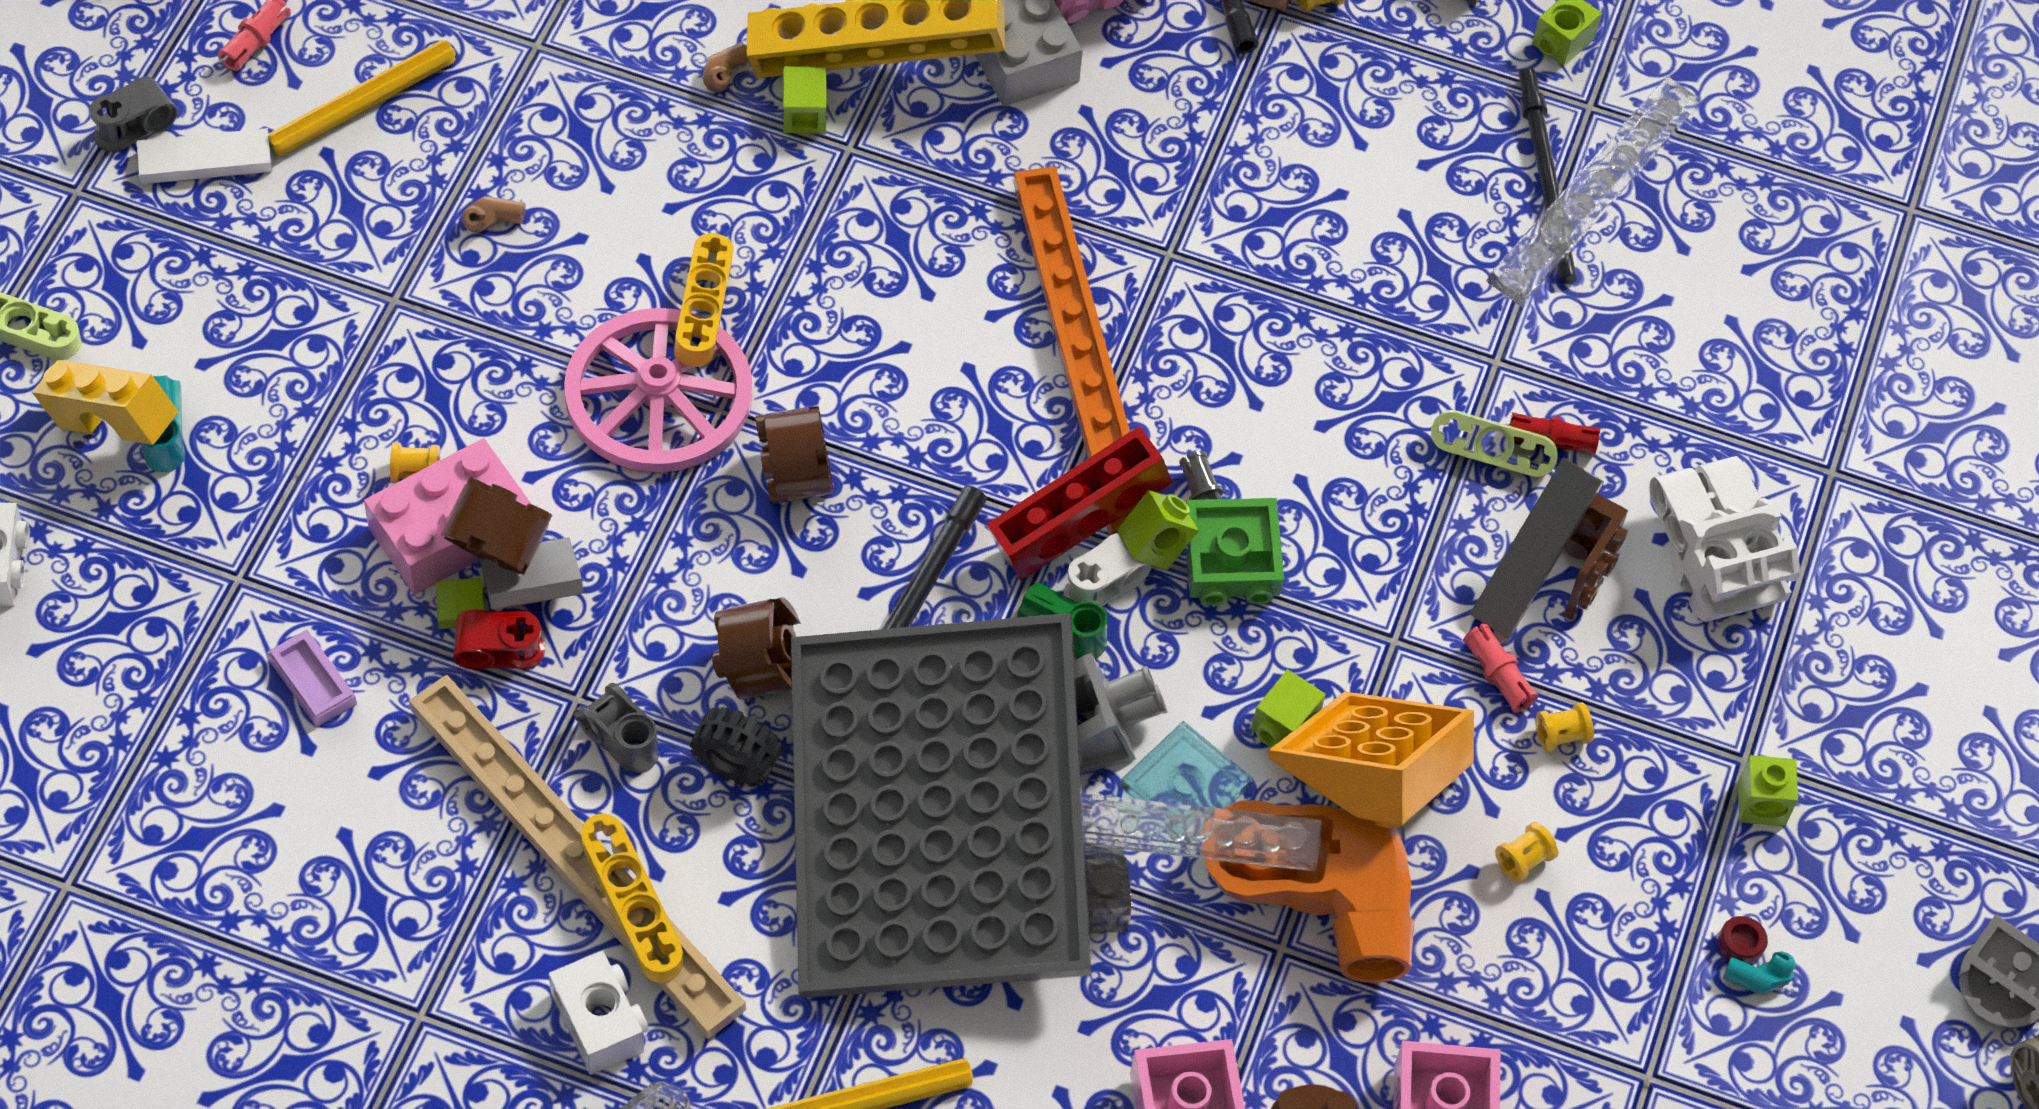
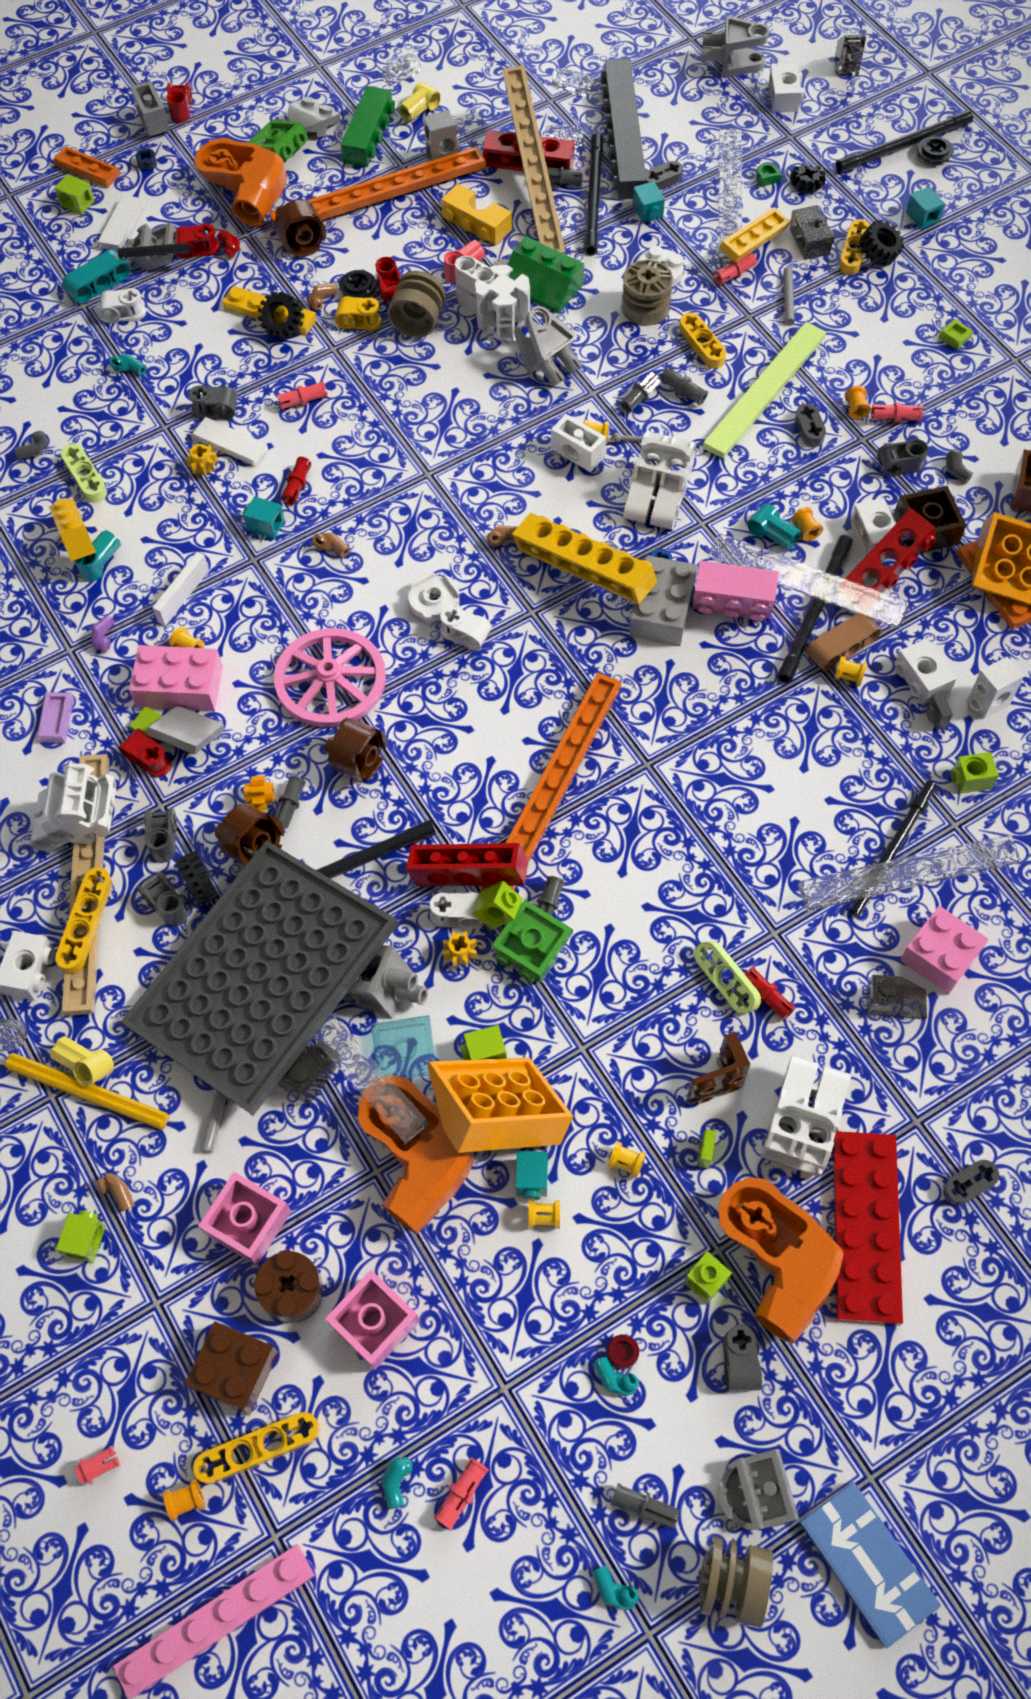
camera: 45 degrees right, 5 degrees up
yellow axle [268,40,456,156] -> none
reddish brown brick [441,477,553,575] -> none
yellow beam [674,233,734,367] -> none
lime brick [783,65,826,134] -> none
green piece [1017,582,1107,659] -> none
coral pin [1463,624,1538,713] -> none
dark grey tile [1470,458,1604,638] -> none
none -> white connector [30,763,117,851]
none -> light yellow piece [50,1036,114,1086]
none -> medium lavender arm [92,615,115,652]
none -> dark grey piece [137,871,188,927]
none -> white tile [153,552,209,626]
none -> yellow gear [185,444,218,475]
none -> light grey bar [200,1091,227,1153]
none -> teal brick [243,496,285,539]
none -> light orange gear [244,776,275,810]
none -> dark grey axle [275,776,306,829]
none -> red pin [281,456,312,505]
none -> white plate [408,573,460,624]
none -> white piece [440,606,492,651]
none -> yellow gear [443,931,477,968]
none -> teal brick [516,1151,548,1201]
none -> dark grey axle [611,1483,679,1529]
none -> lime tile [697,1129,717,1169]
none -> orange piece [718,1177,843,1344]
none -> dark grey piece [722,1325,762,1392]
none -> red plate [833,1131,903,1326]
none -> clear smoke slope [866,975,927,1019]
none -> bright pink brick [900,906,989,994]
none -> dark grey beam [943,1160,999,1206]

